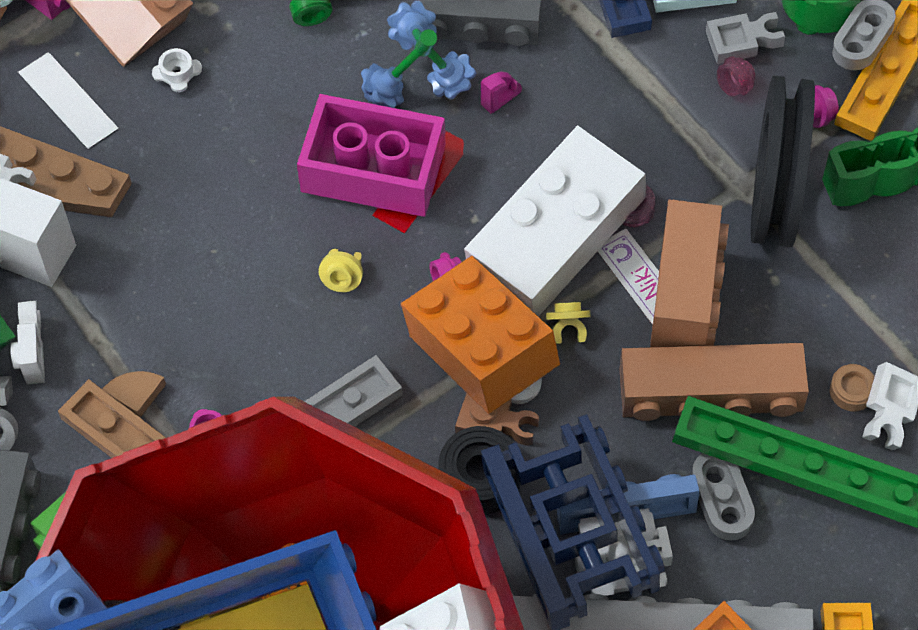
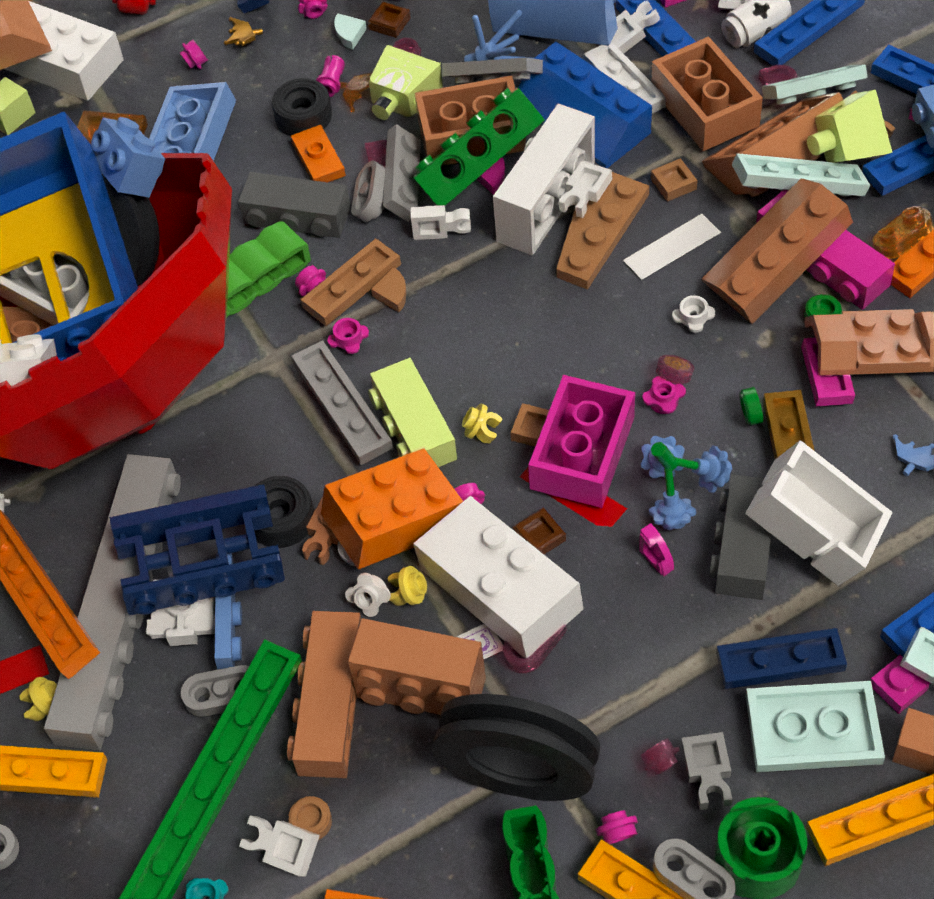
camera: 100 degrees right, 5 degrees down
none -> white plate [345,573,391,617]
none -> yellowish green brick [368,358,457,467]
none -> medium nougat tile [511,403,549,447]
none -> reddish brown tile [512,507,566,554]
none -> dark pink plate [642,376,686,414]
none -> clear pink tile [656,355,695,384]

